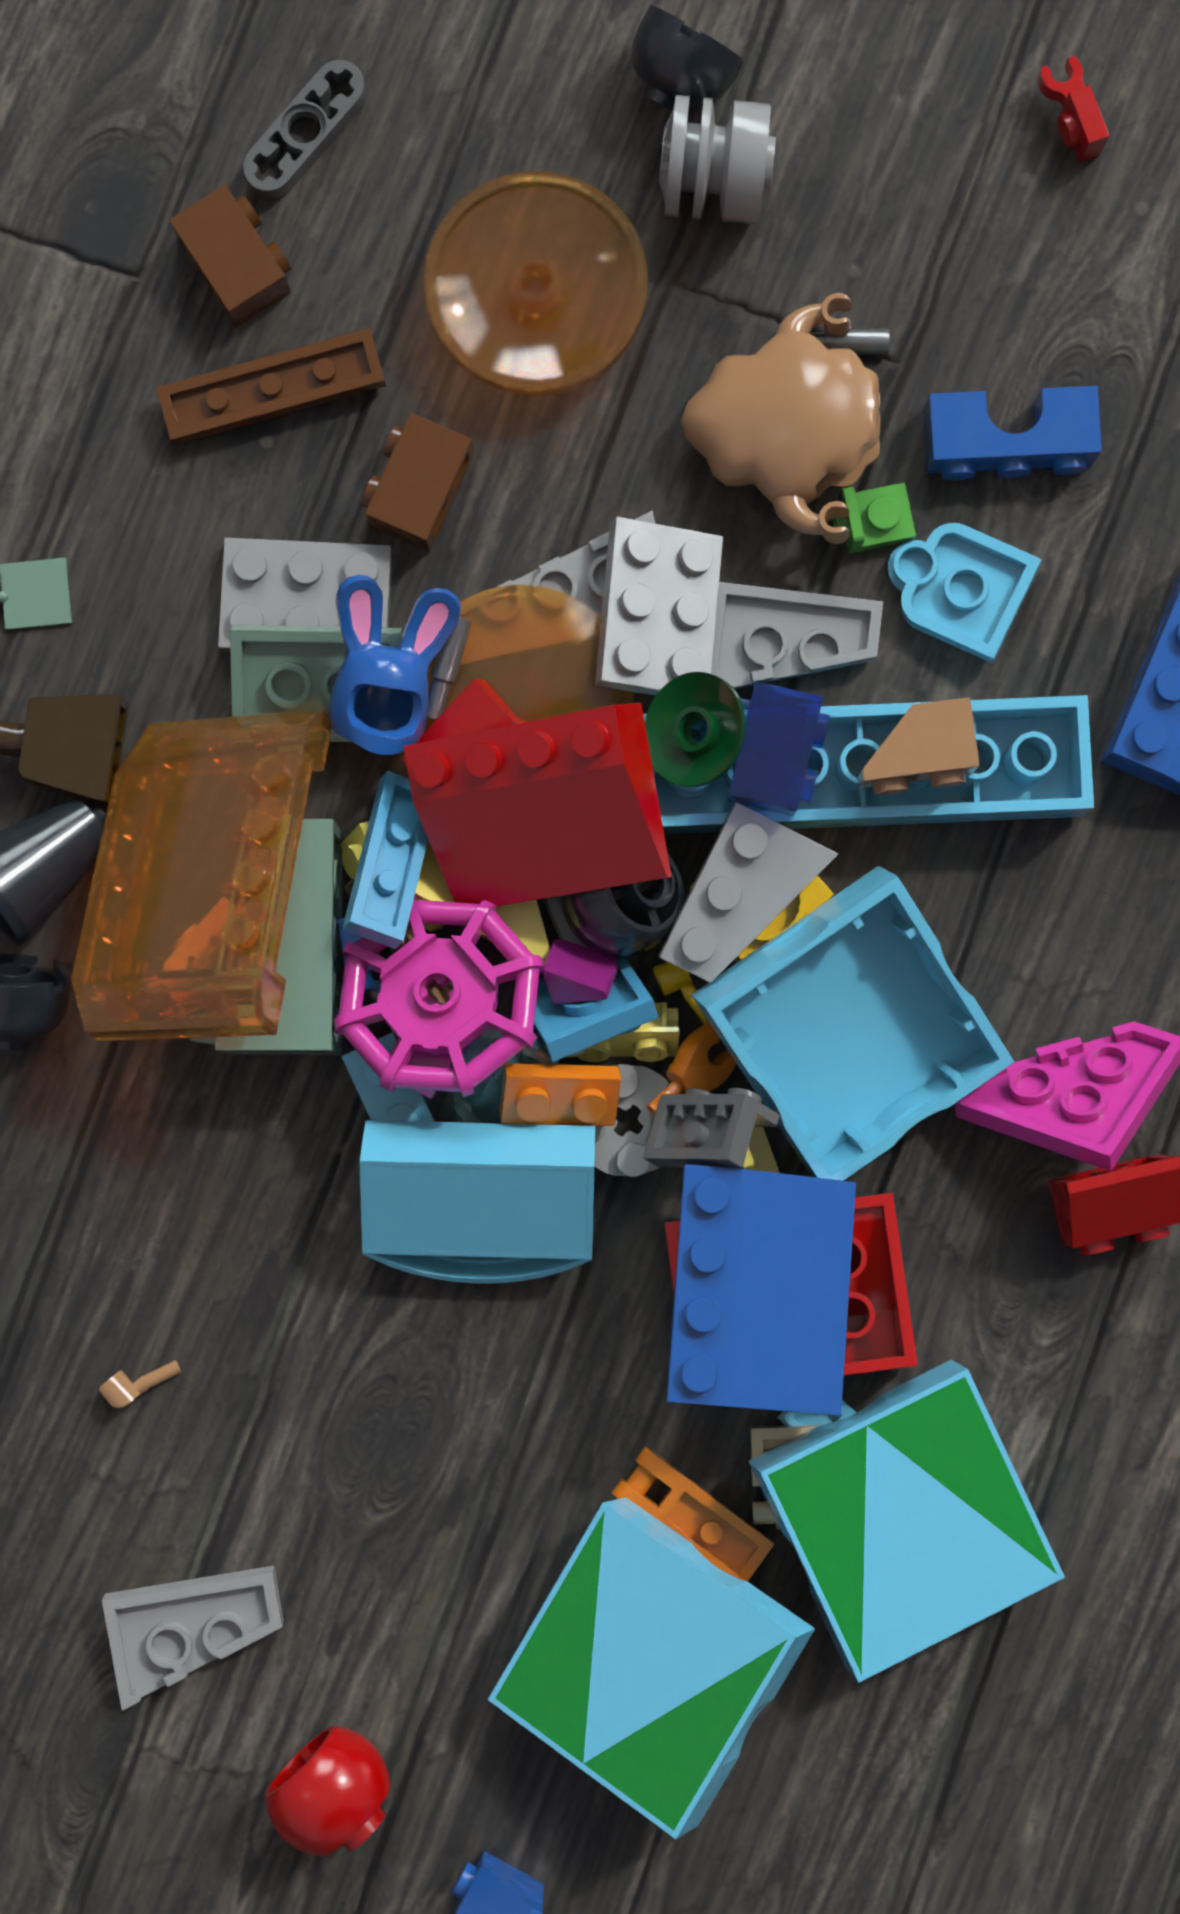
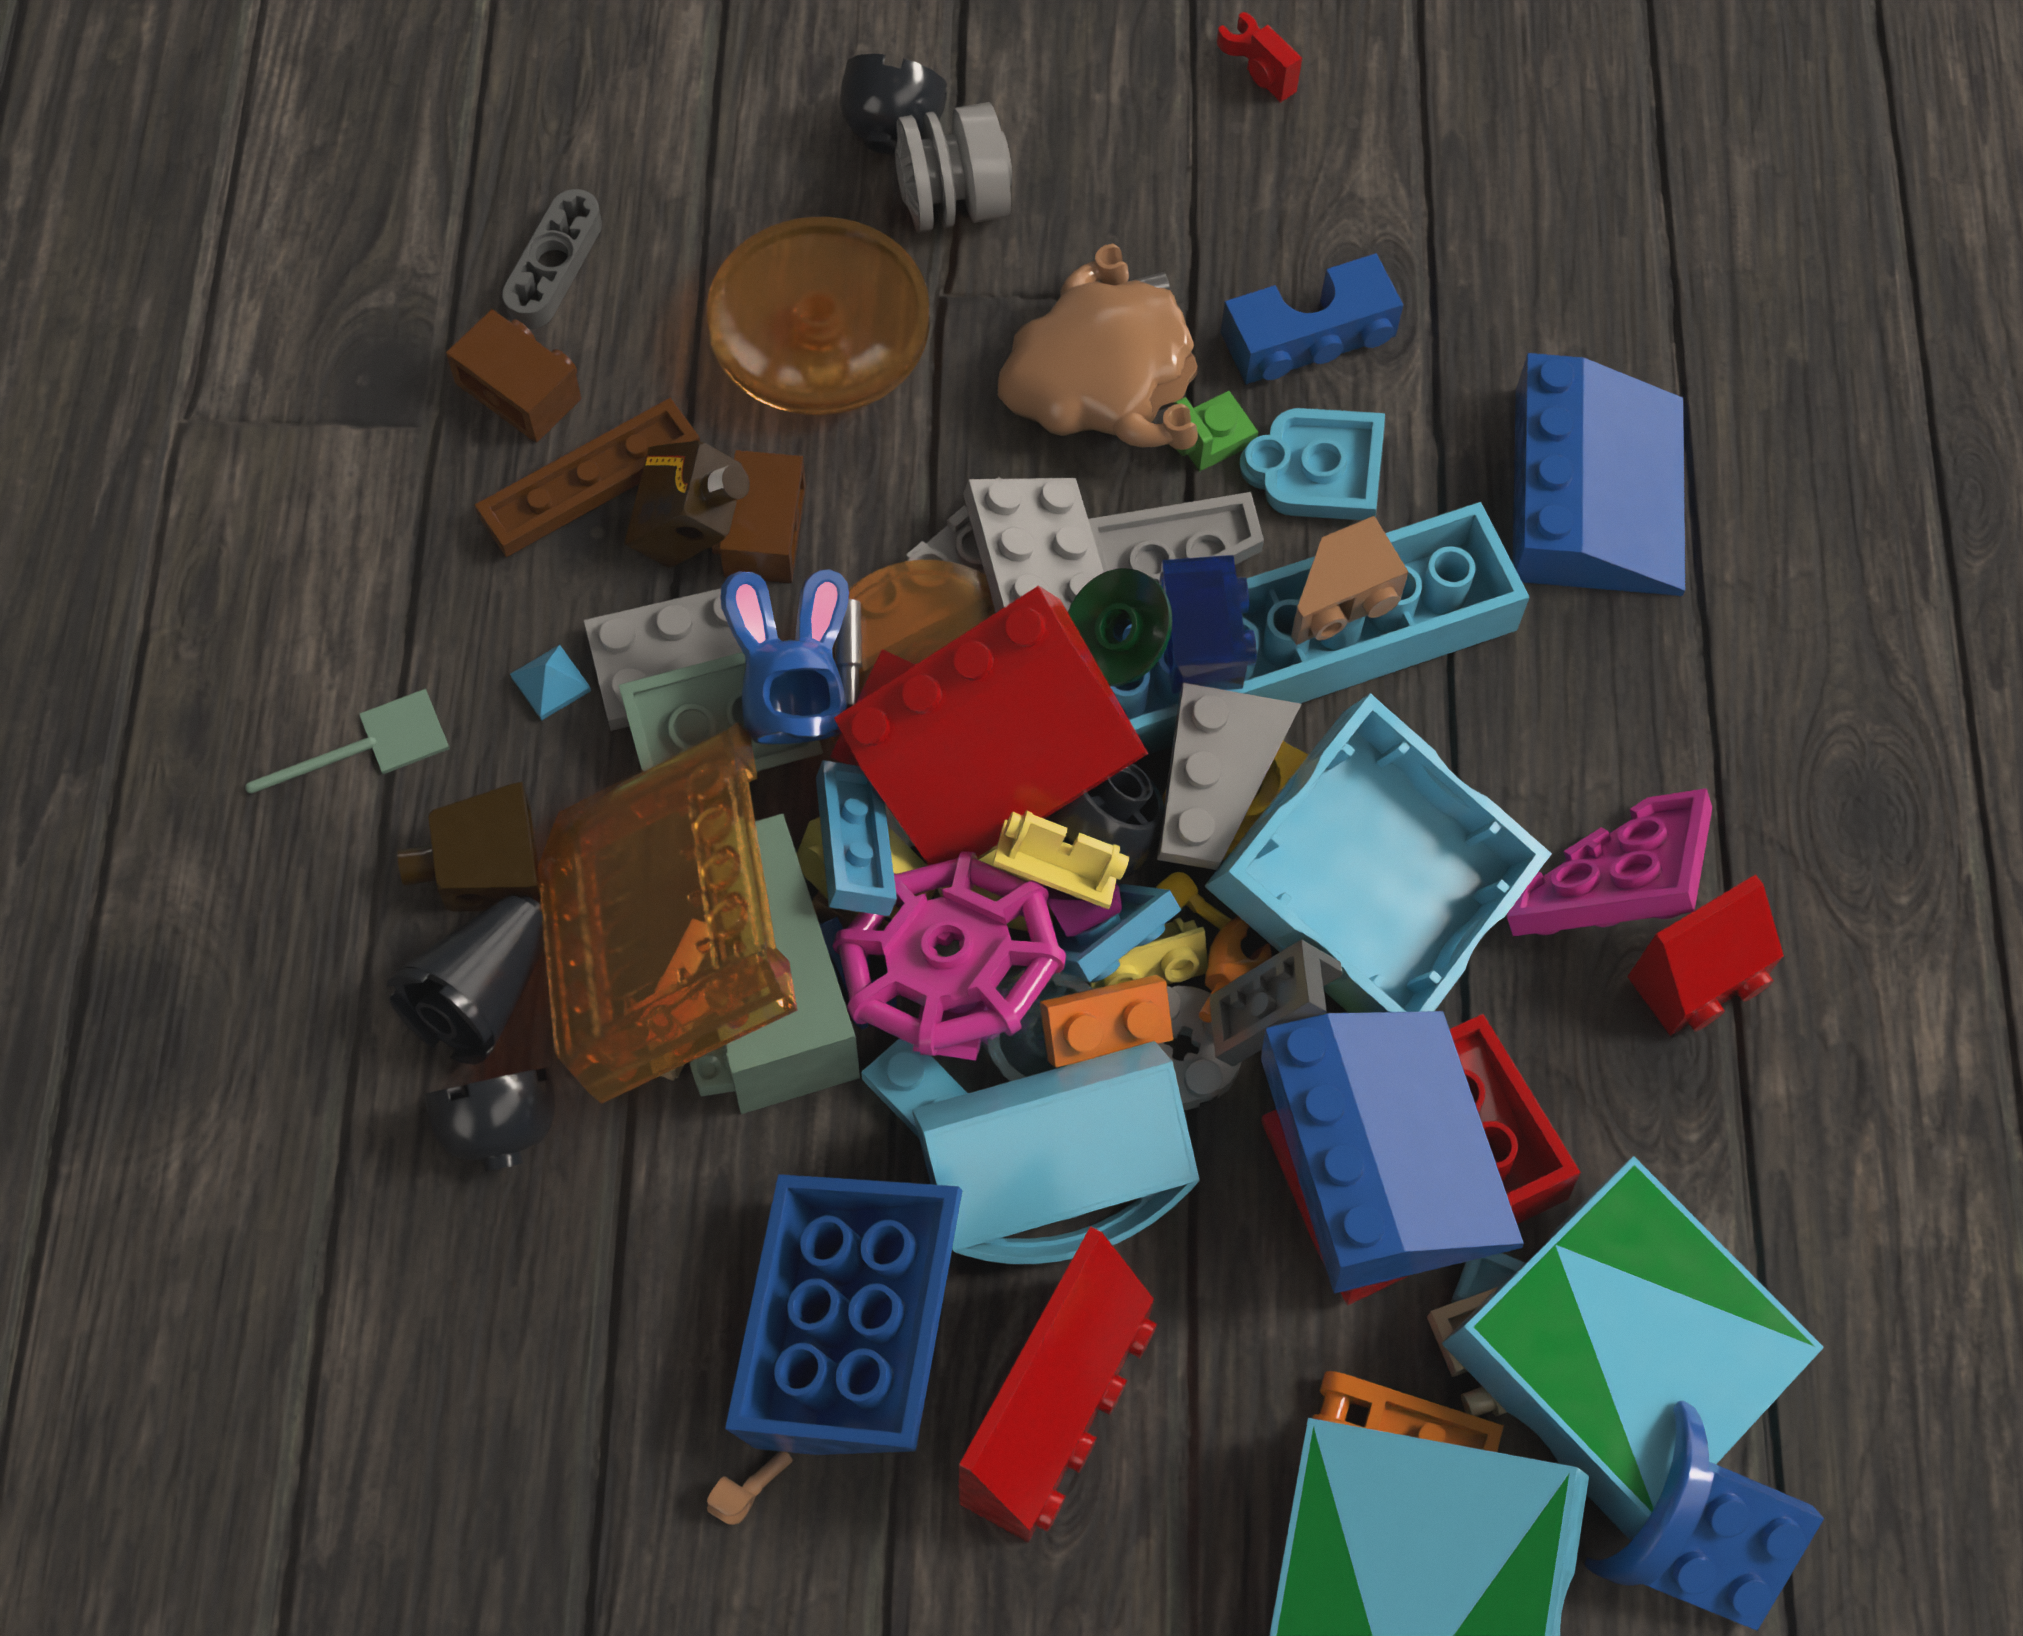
camera: 20 degrees left, 20 degrees down
none -> dark azure slope [510,645,591,721]
none -> dark brown torso [624,441,750,568]
none -> blue slope [725,1174,963,1455]
none -> red slope [959,1226,1158,1543]
none -> light yellow hinge [993,810,1129,910]
none -> blue piece [1584,1401,1824,1631]

